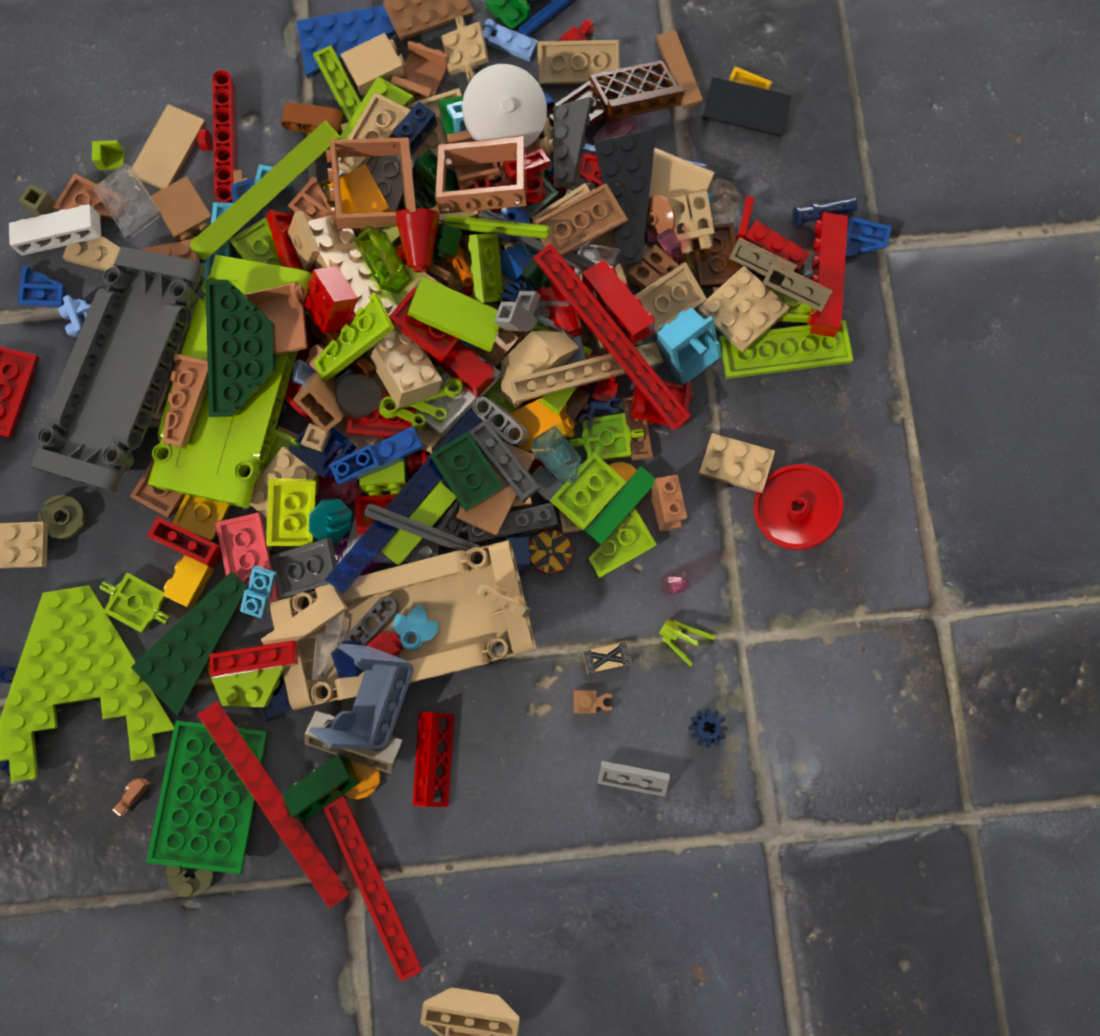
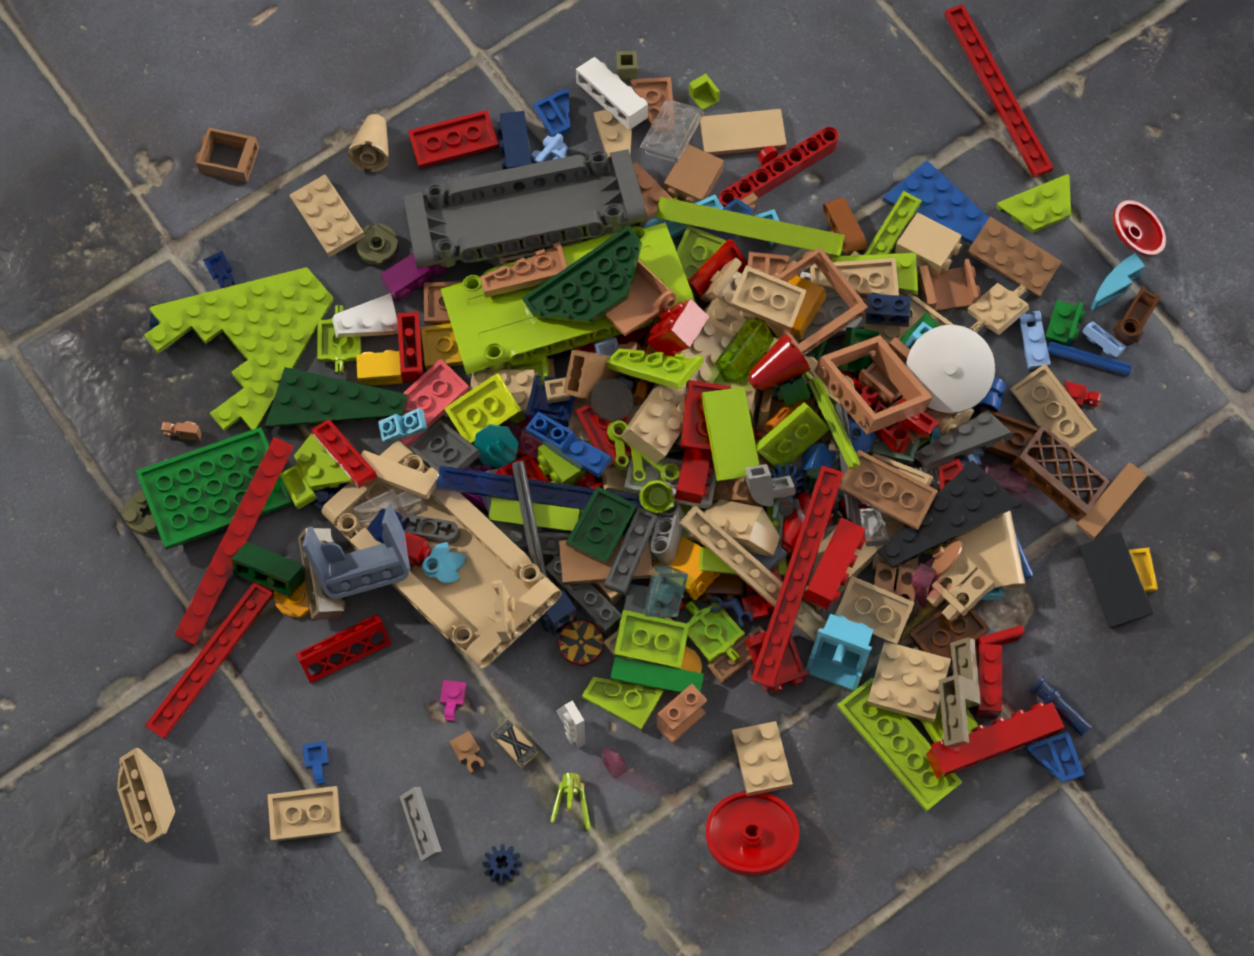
camera: 65 degrees right, 10 degrees down
none -> tan plate [268,786,342,842]
none -> lime tile [281,464,317,510]
none -> blue plate [302,741,329,785]
none -> white wing [332,293,398,338]
none -> magenta brick [380,253,448,302]
none -> dark pink plate [440,680,466,721]
none -> dark blue brick [497,111,531,170]
none -> white wing [556,700,586,749]
none -> lime hair [639,480,675,513]
none -> tan plate [730,266,807,331]

